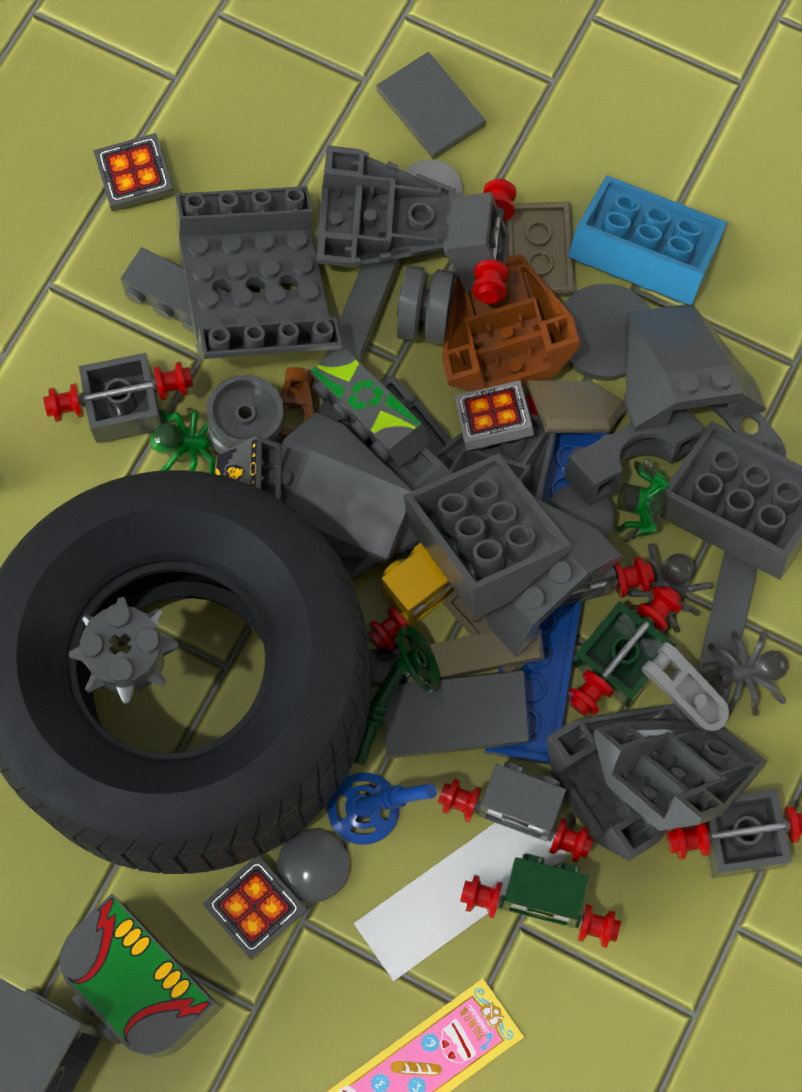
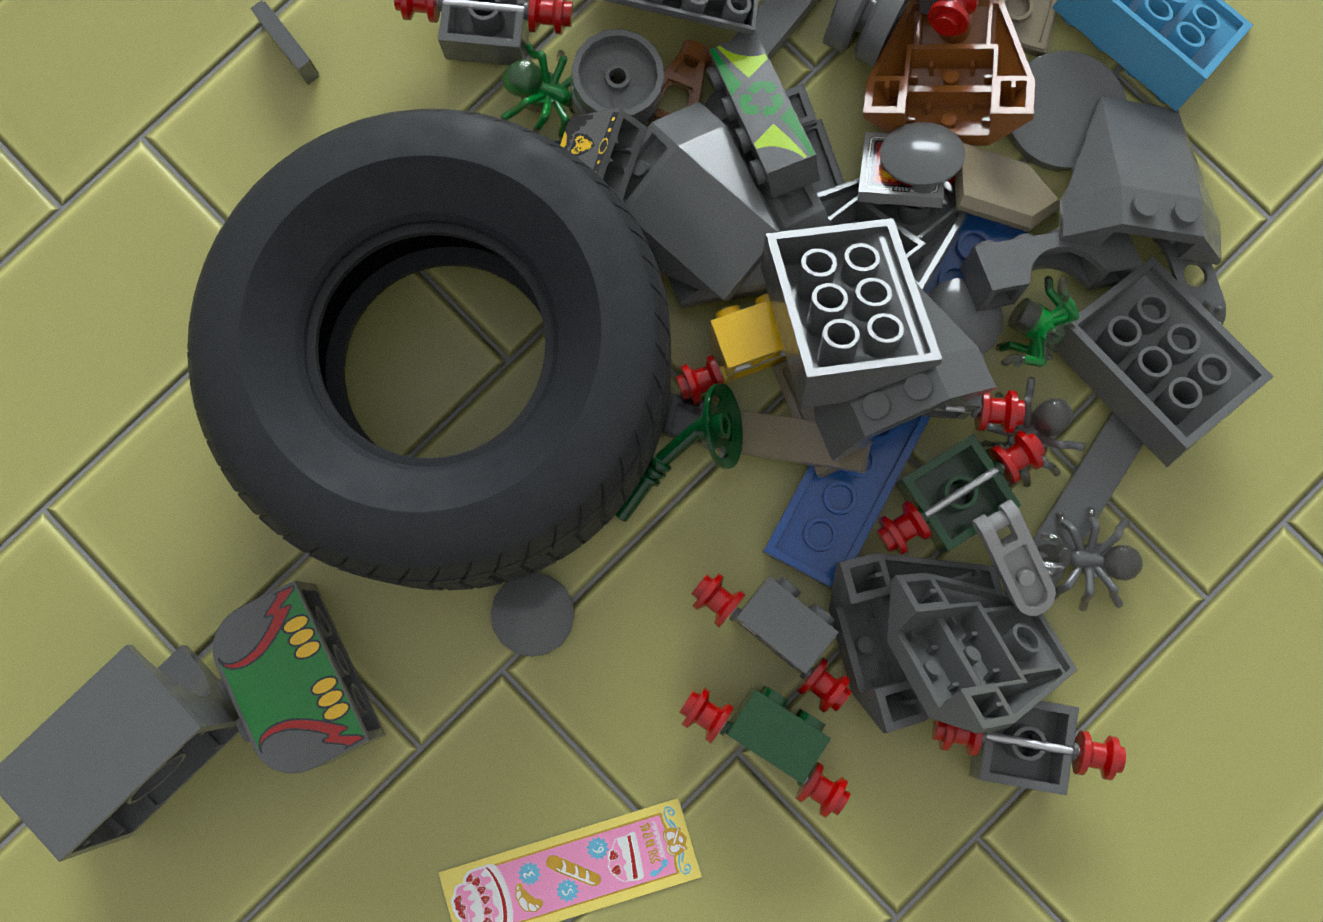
camera: 20 degrees right, 10 degrees up
dark grey brick [69,597,179,704] -> none
tile [203,856,307,960] -> none
blue dish [328,773,437,845] -> none
white sticker [354,823,568,981] -> none
dark grey tile [384,671,531,759] -> none
none -> dark grey dish [880,122,965,193]

